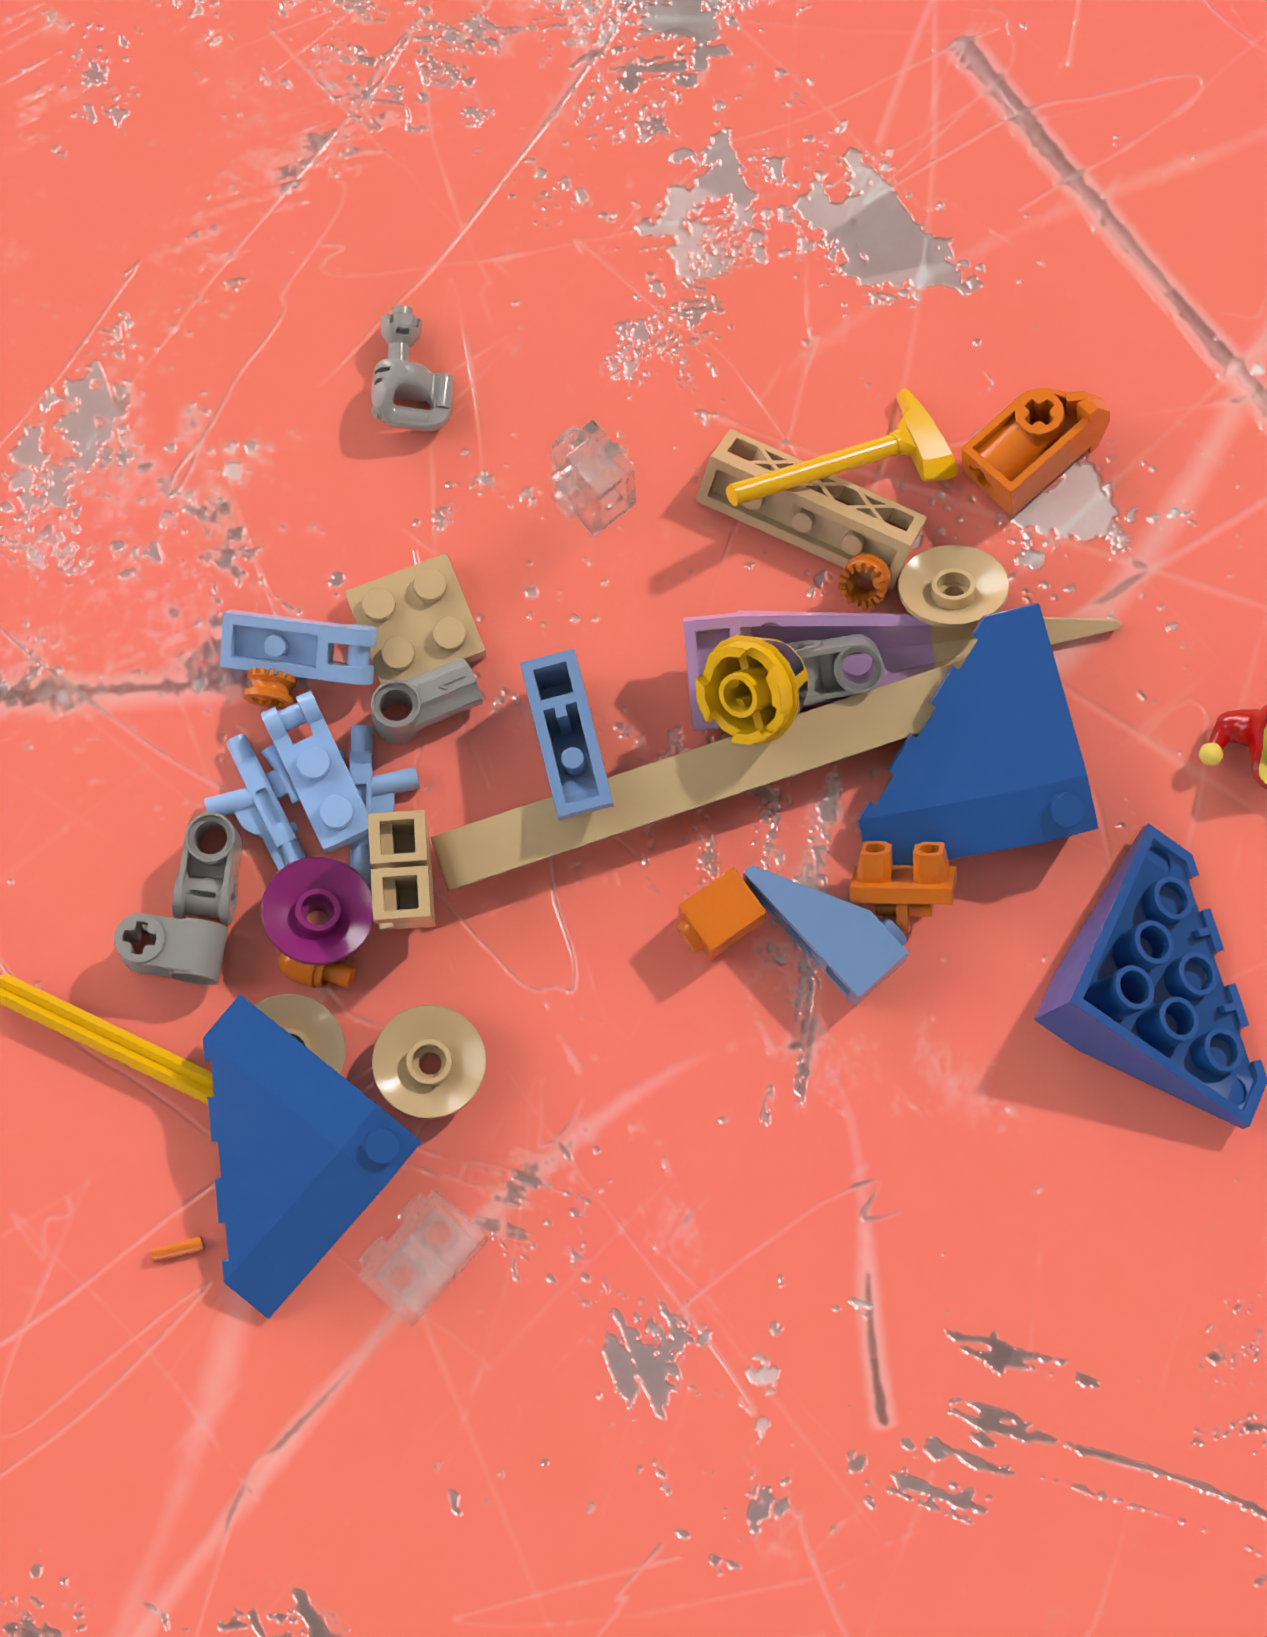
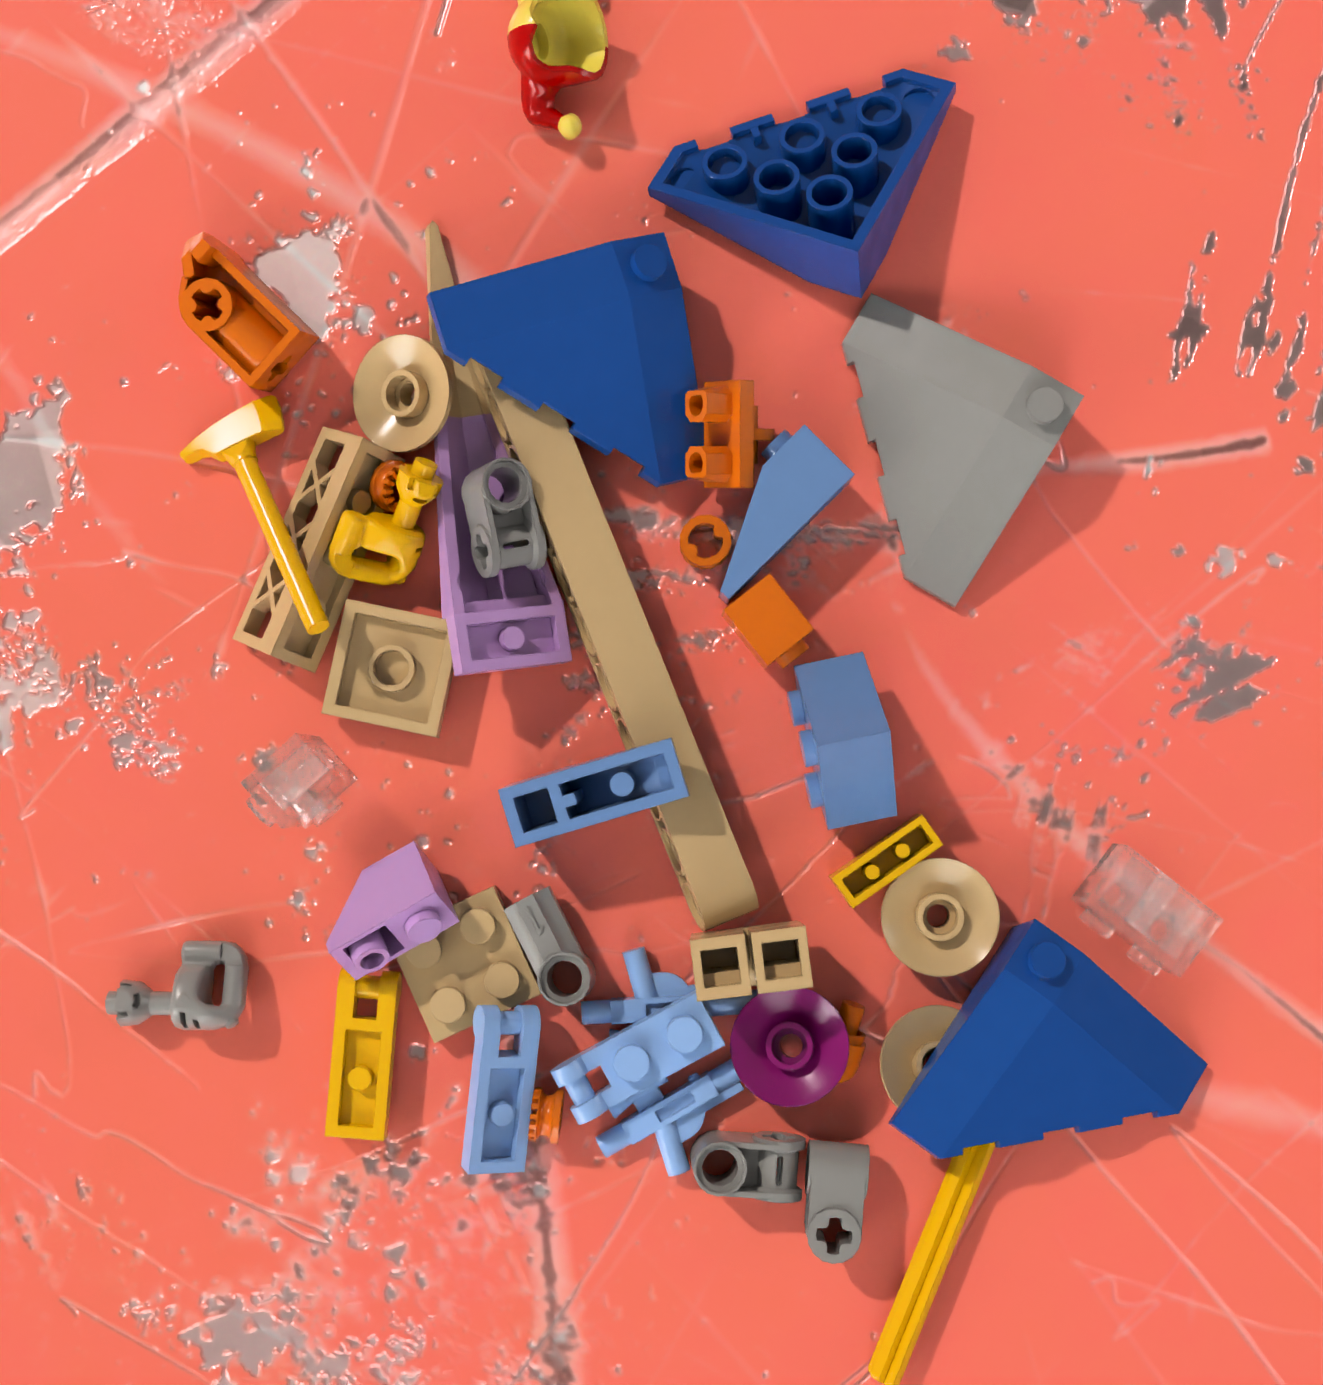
camera: 90 degrees left, 10 degrees up
orange piece [150,1236,205,1262] -> none
yellow cone [695,635,809,745] -> none
none -> tan plate [321,599,454,738]
none -> yellow plate [325,967,402,1141]
none -> lavender slope [326,841,460,980]
none -> yellow piece [328,457,444,585]
none -> orange bush [680,515,732,570]
none -> medium blue brick [787,652,898,830]
none -> yellow piece [829,814,944,908]
none -> light grey slope [841,293,1084,608]

